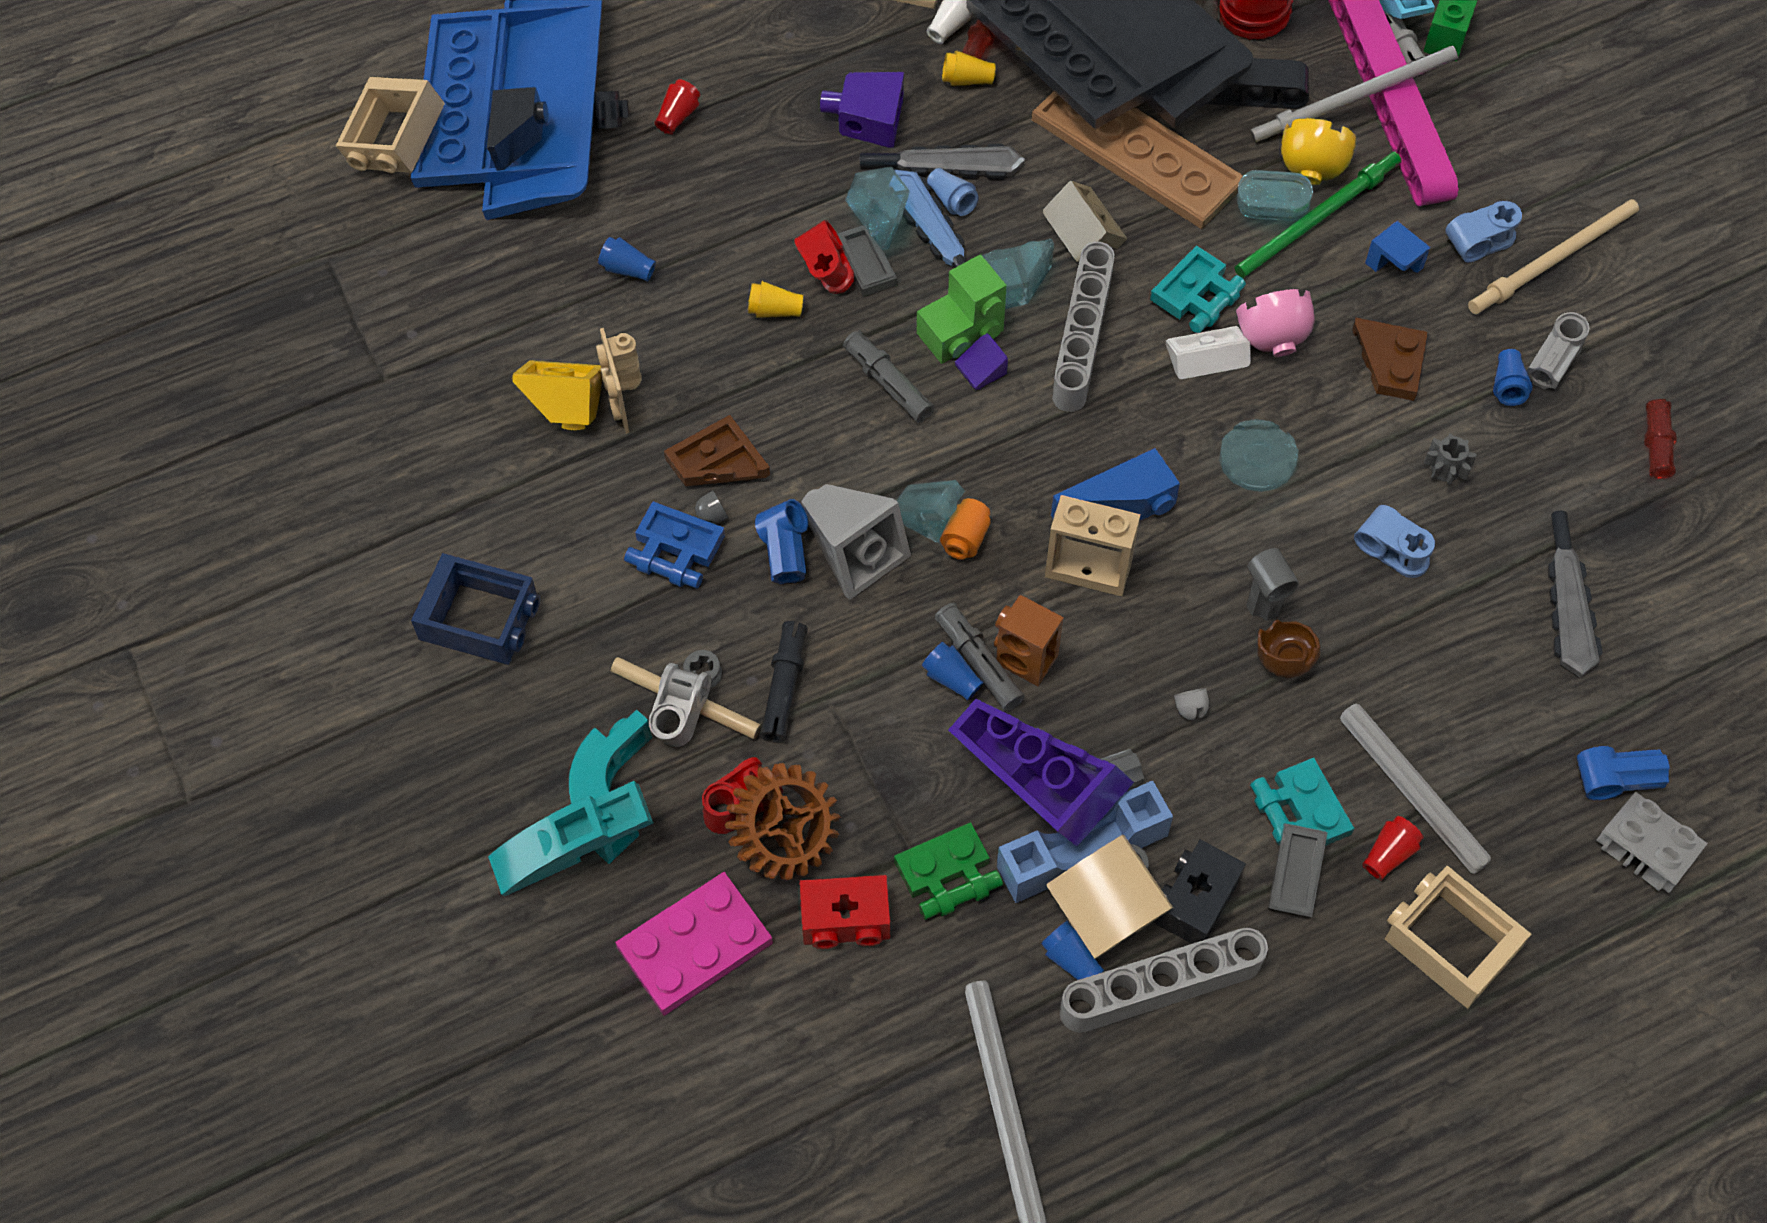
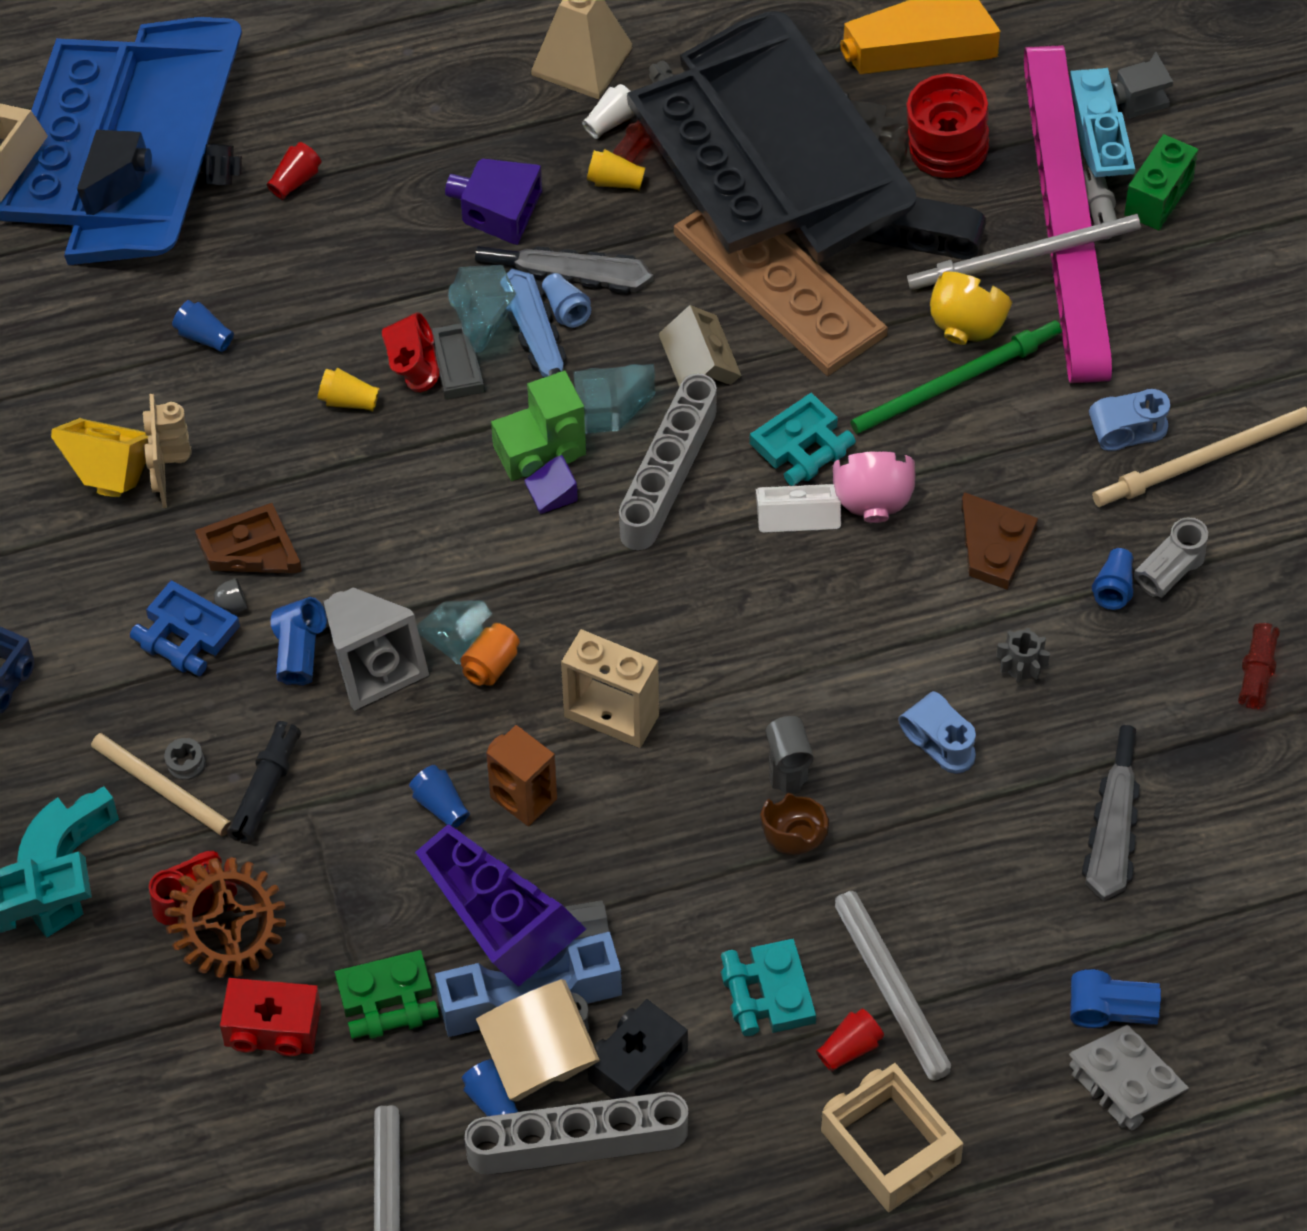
camera: 10 degrees right, 5 degrees down
dark pink plate [615,872,773,1016] -> none
light grey piece [649,663,711,747] -> none
dark grey pin [843,330,935,423] -> none
dark grey pin [935,602,1025,712] -> none
blue slope [1051,448,1180,520] -> none
light grey hinge [1174,688,1209,720] -> none
clear light blue tile [1219,419,1298,492] -> none
clear light blue brick [1237,170,1313,221] -> none
dark grey tile [1268,823,1328,917] -> none
blue panel [1365,221,1430,273] -> none

